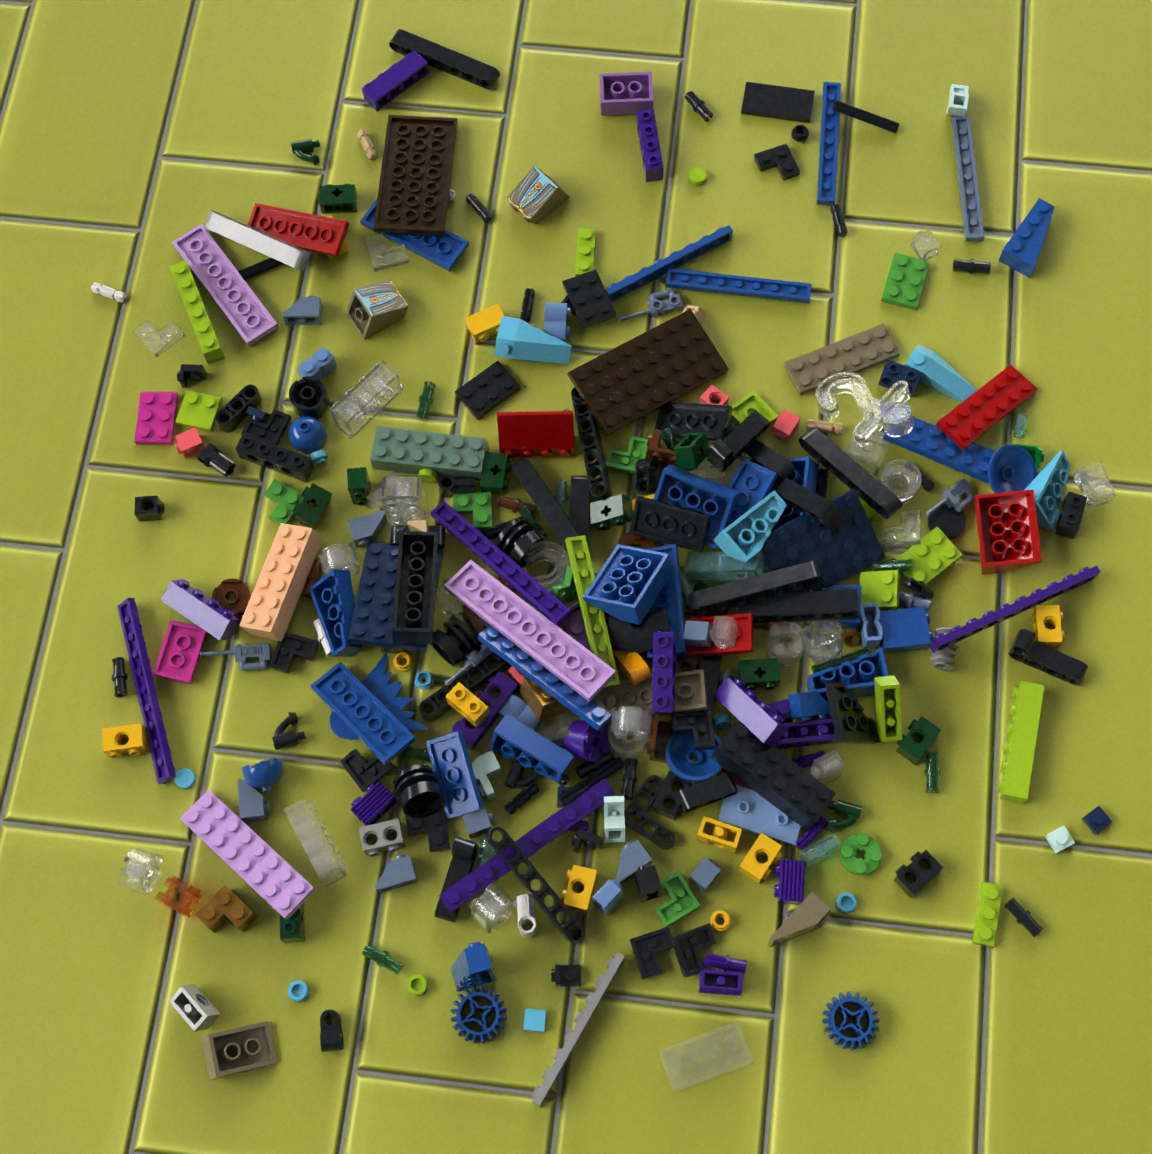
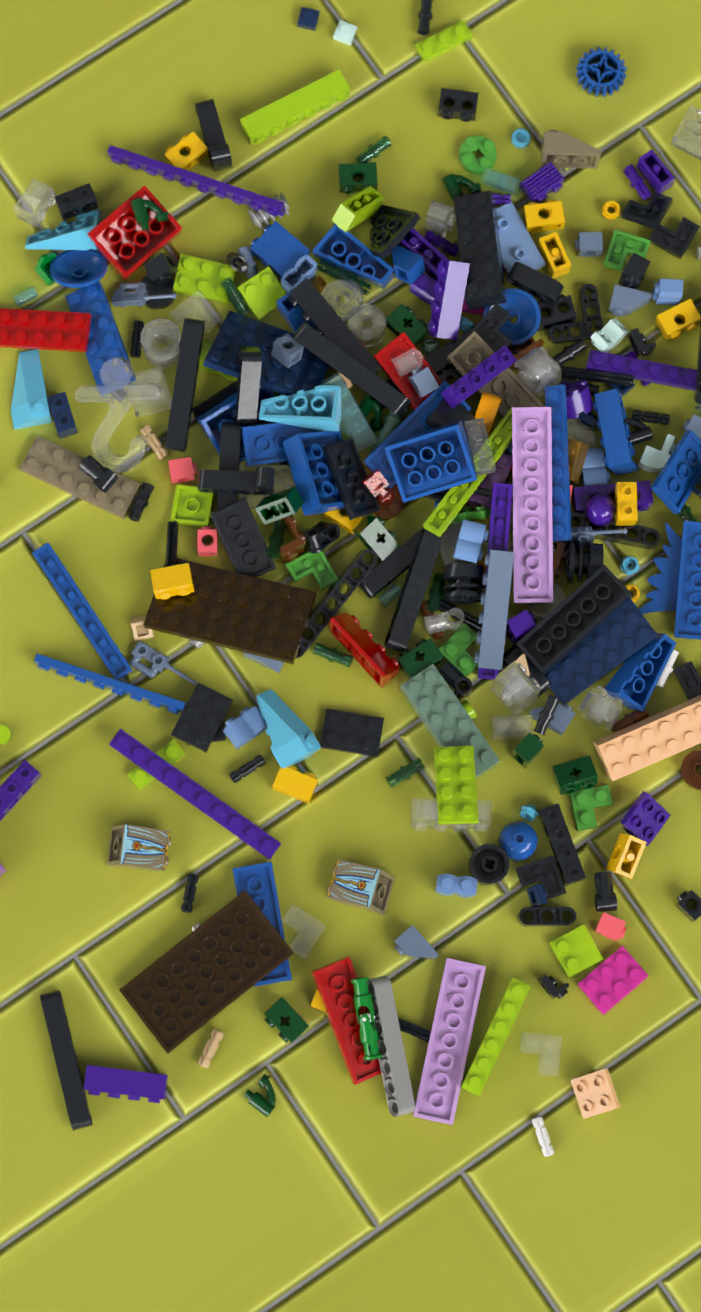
camera: 140 degrees left, 10 degrees up
none -> black piece [79,455,119,493]
none -> dark purple plate [109,729,281,860]
none -> black pin [128,482,154,522]
none -> dark green plant [130,198,169,231]
none -> black brick [144,252,179,283]
none -> yellow brick [150,563,195,600]
none -> black axle [165,521,179,567]
none -> sand blue brick [271,333,304,368]
none -> green piece [351,976,382,1060]
none -> clear red plate [361,469,395,506]
none -> clear piece [424,608,464,634]
none -> lime plate [434,746,479,825]
none -> medium blue brick [453,519,488,564]
none -> clear plate [464,418,496,476]
none -> sand blue brick [474,550,514,670]
none -> dark purple brick [506,610,537,644]
none -> black pin [533,695,560,736]
none -> light nougat plate [570,1068,621,1119]
none -> dark purple hair [585,494,616,526]
none -> yellow brick [606,833,647,879]
none -> dark purple plate [620,791,671,846]

